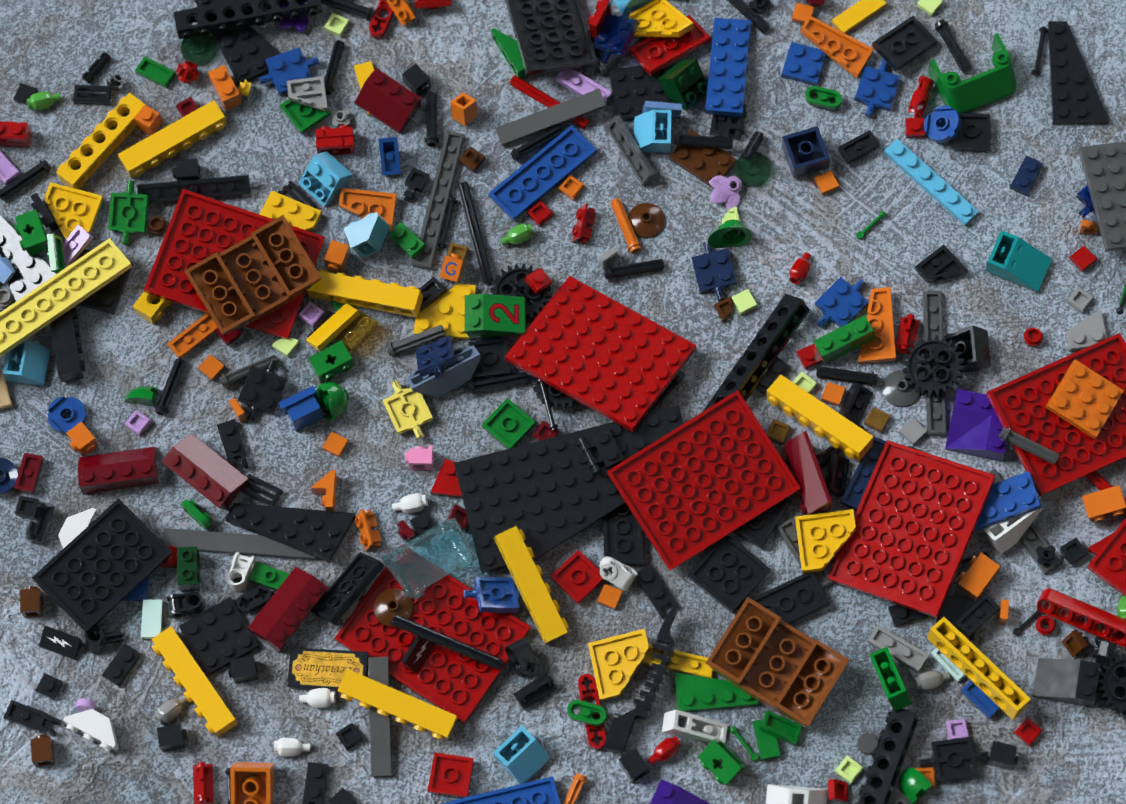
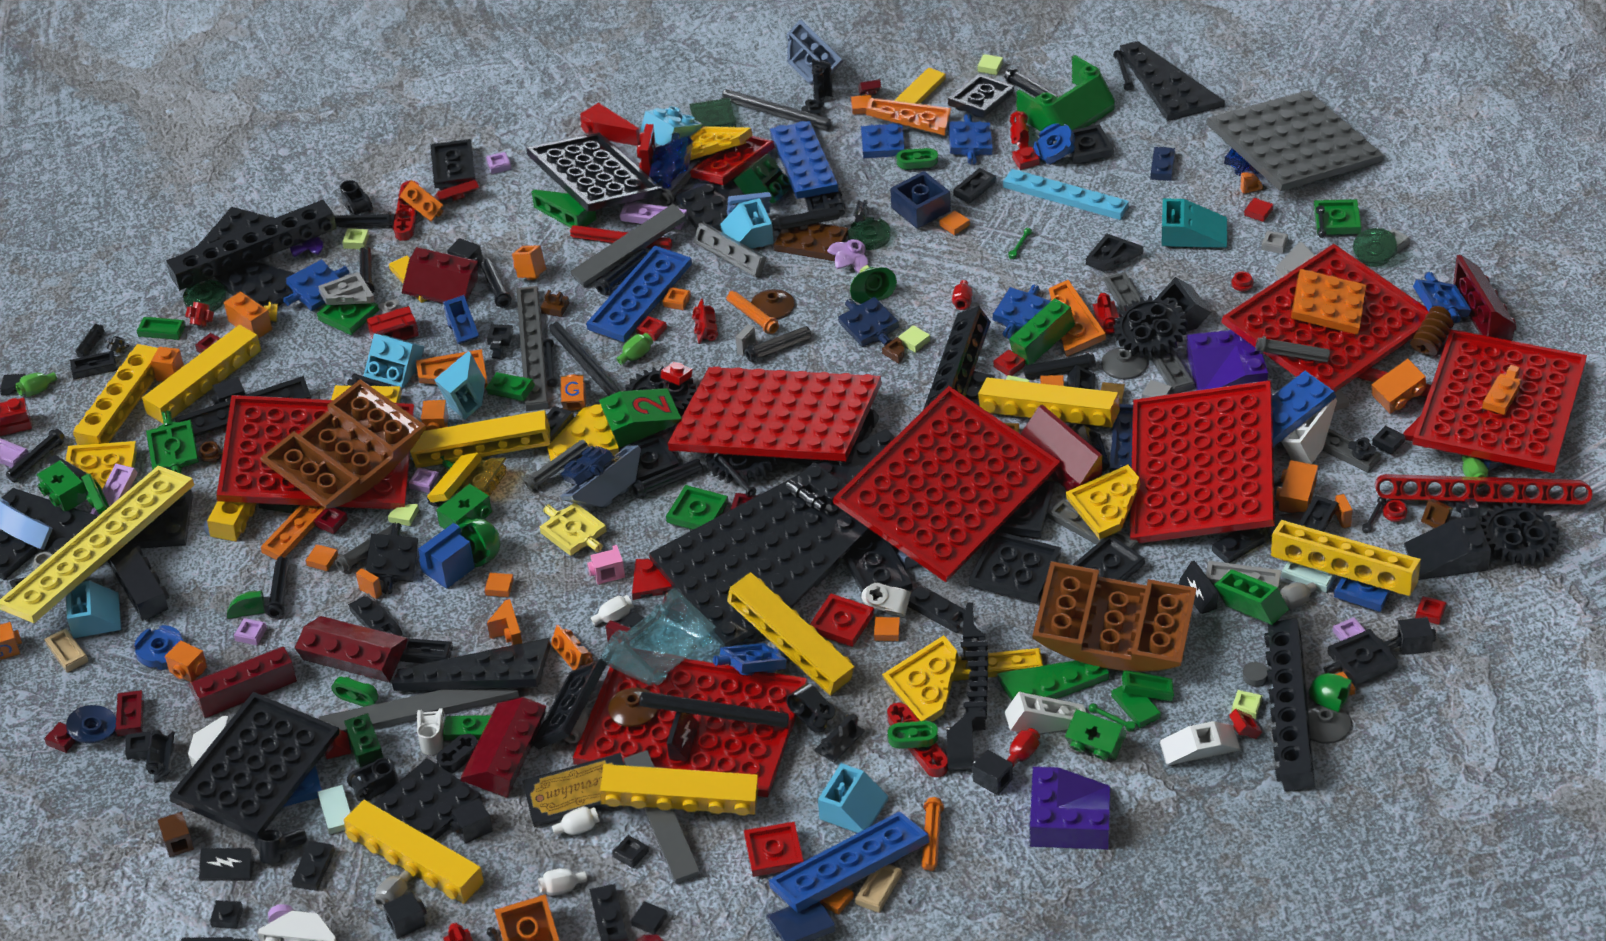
camera: 20 degrees left, 25 degrees down
none -> black slope [1179,561,1218,614]

